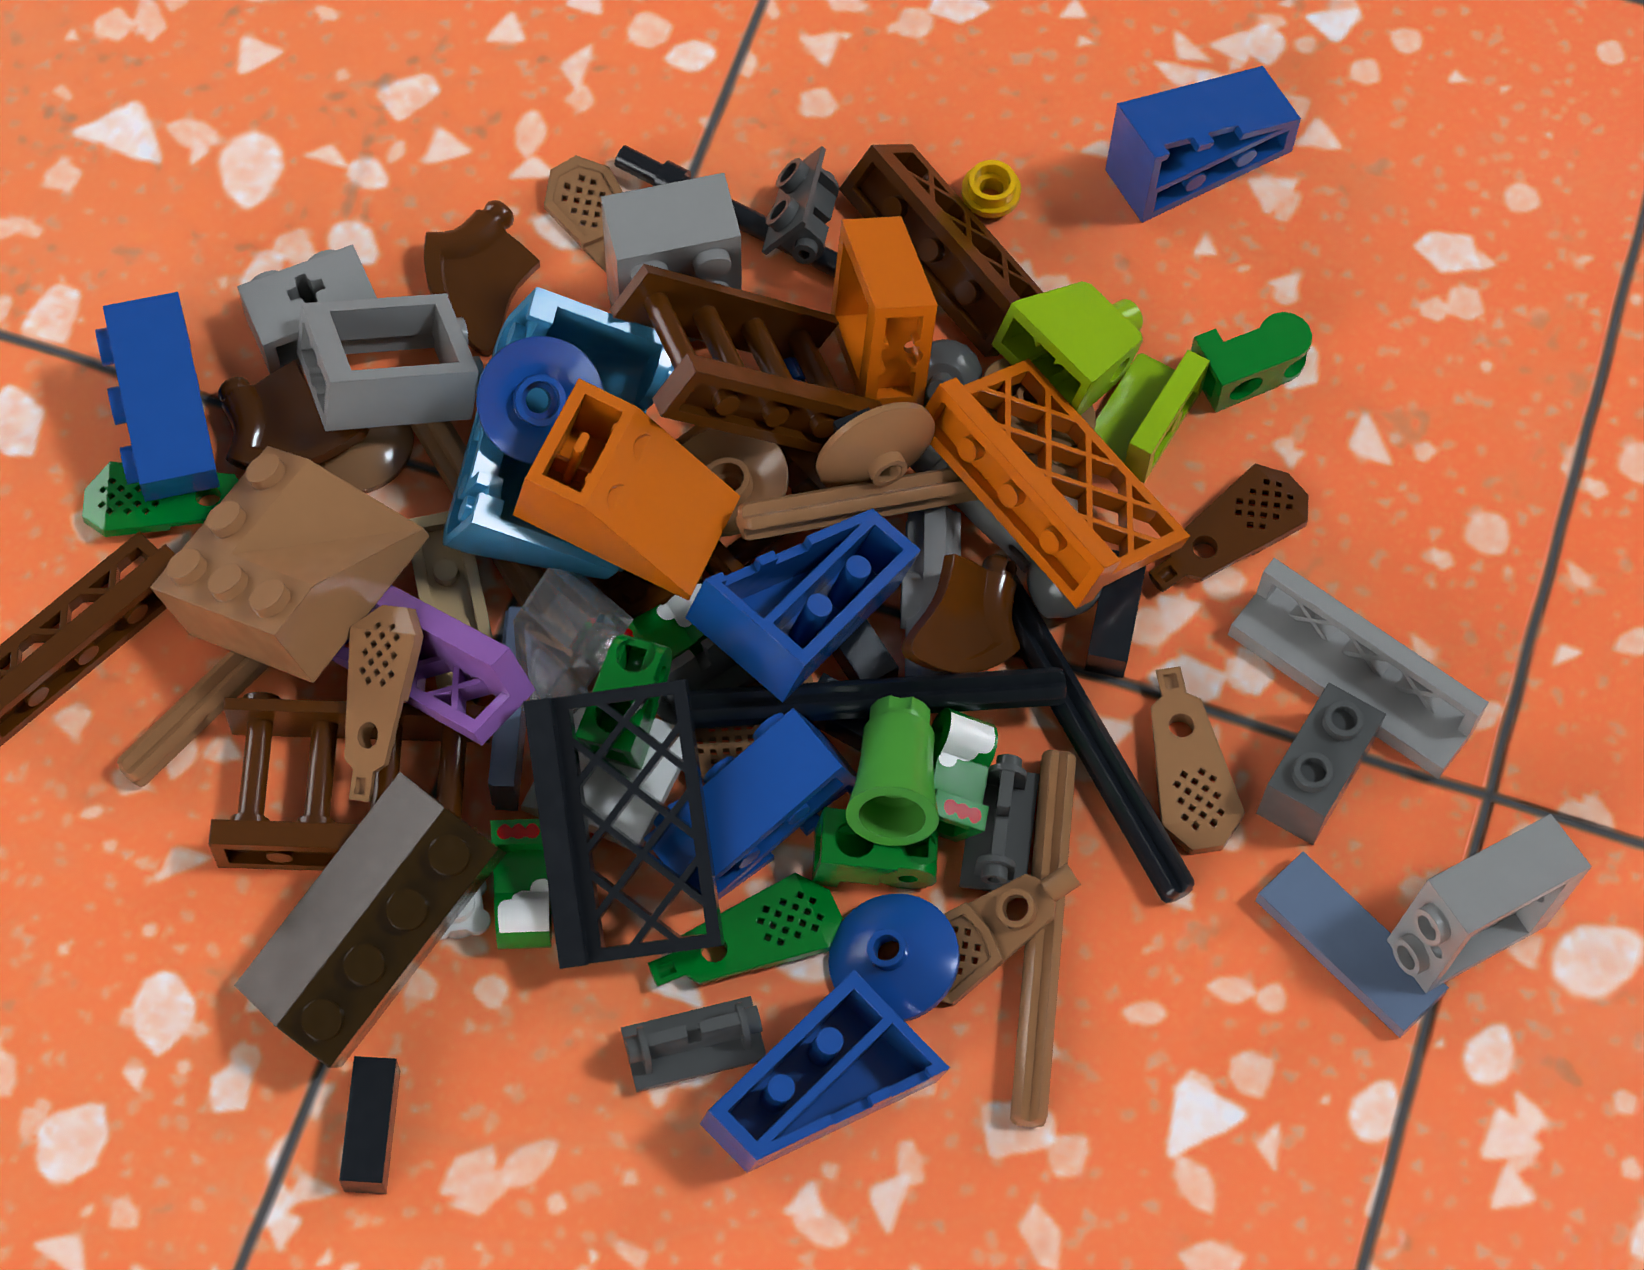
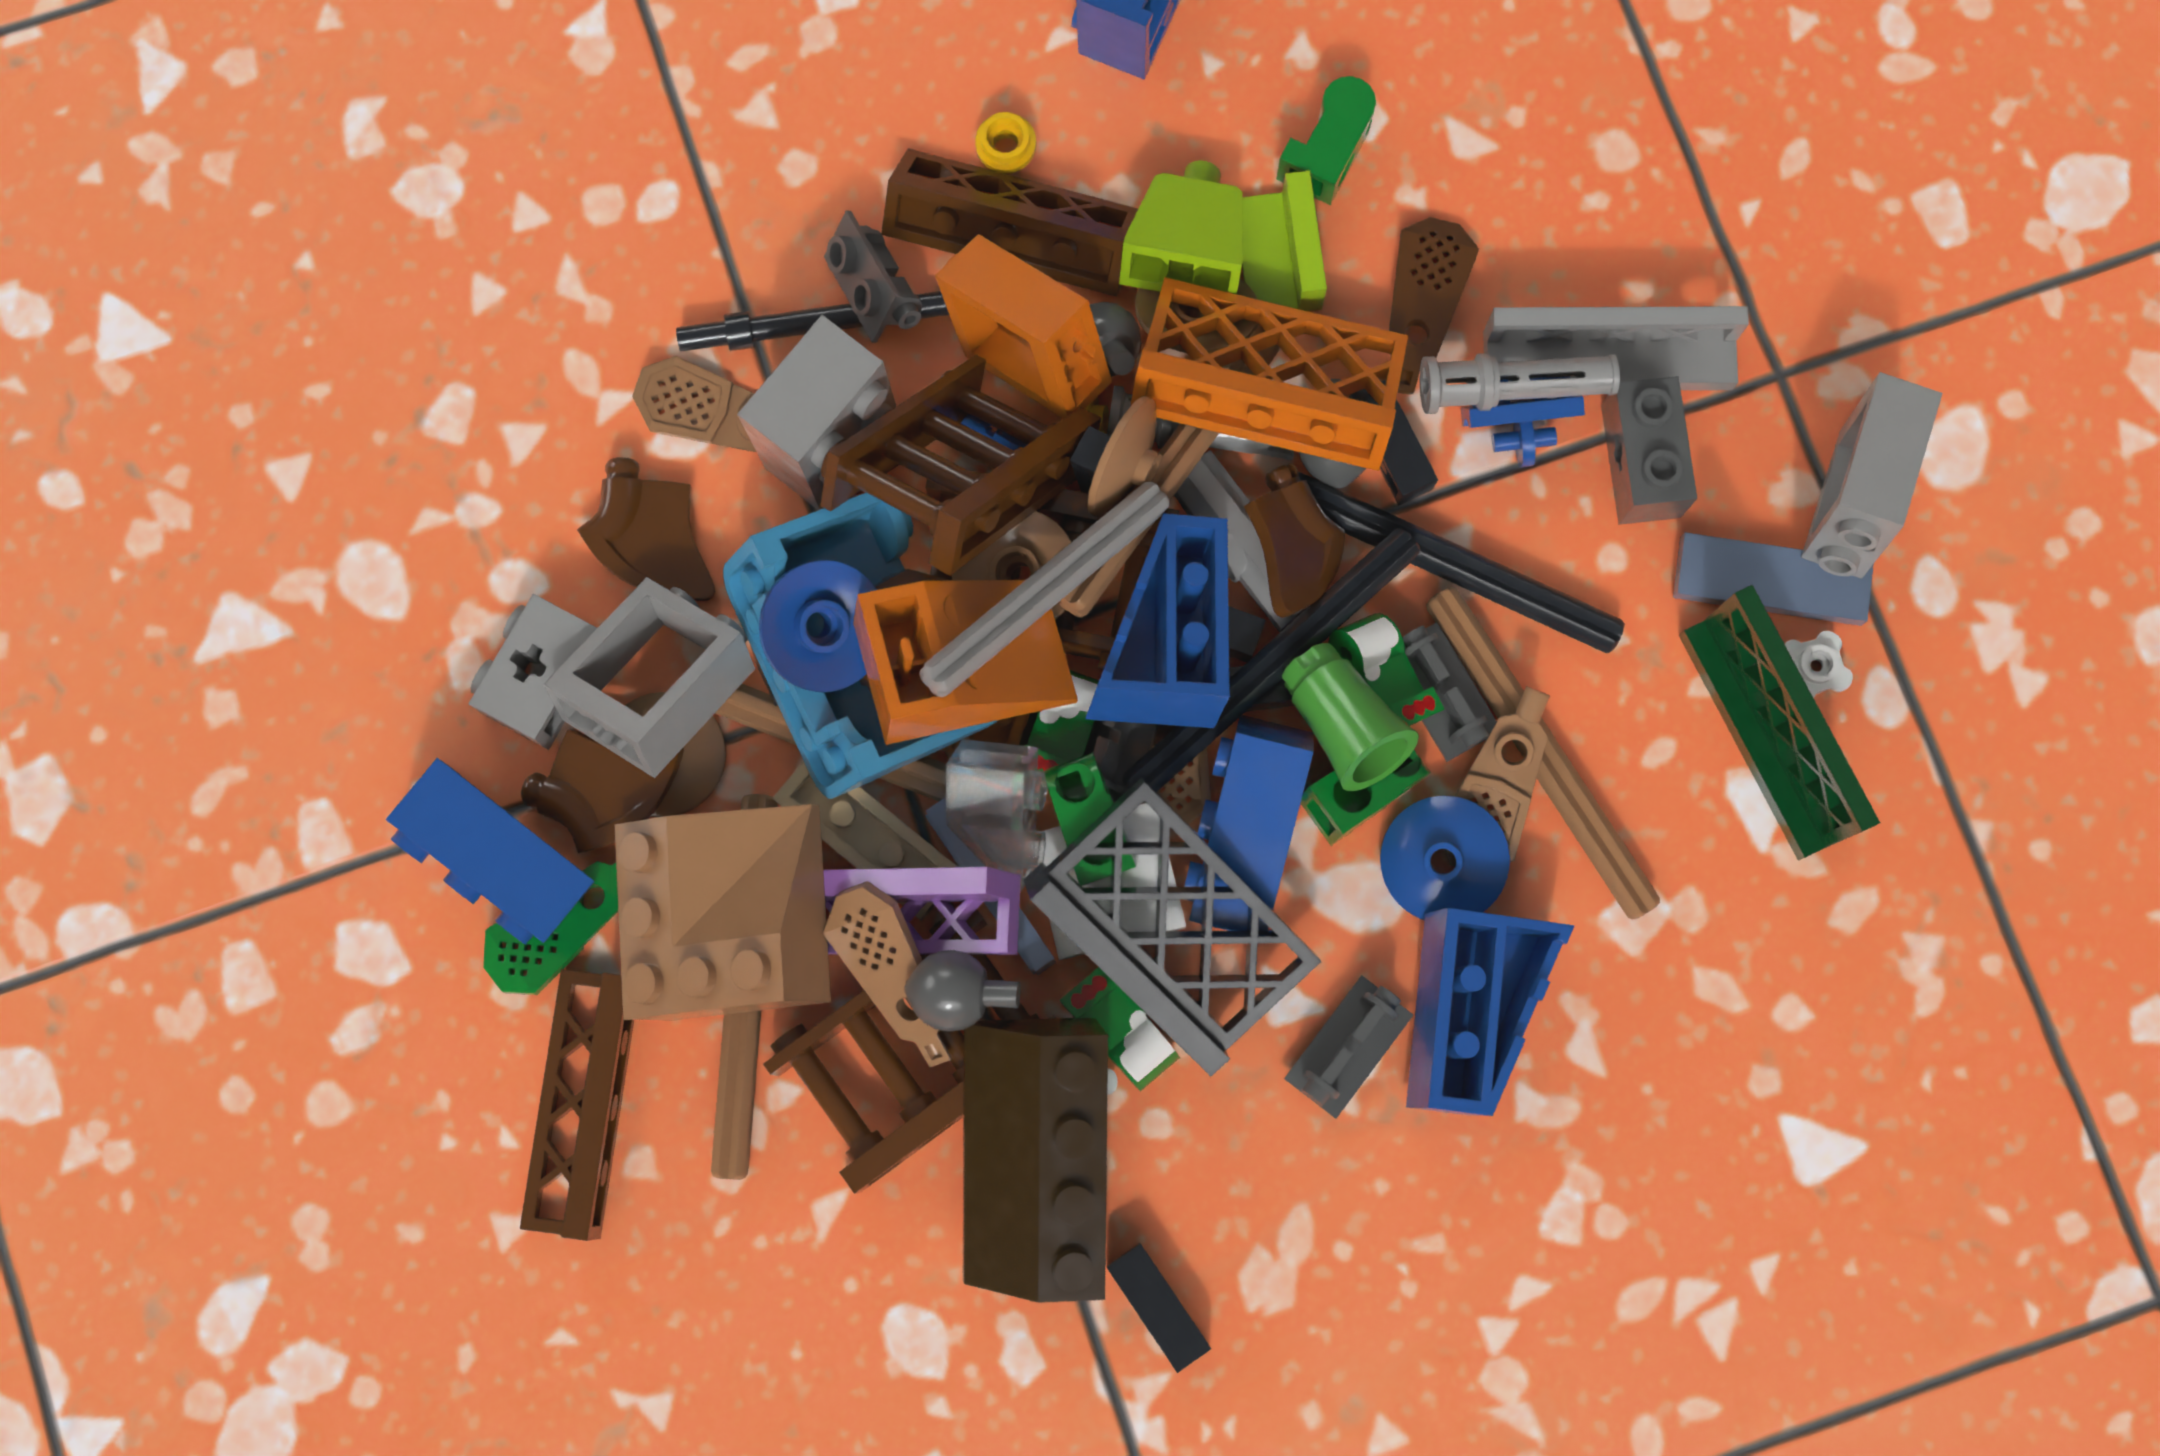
camera: 30 degrees left, 15 degrees up
green piece [648,873,843,987] -> none
medium nougat piece [1150,666,1245,855] -> none
none -> dark grey piece [904,950,1021,1032]
none -> light grey axle [919,482,1170,697]
none -> light grey pin [1419,353,1620,414]
none -> blue hips [1461,376,1585,468]
none -> dark green fence [1678,585,1880,861]
none -> white plate [1785,631,1853,698]

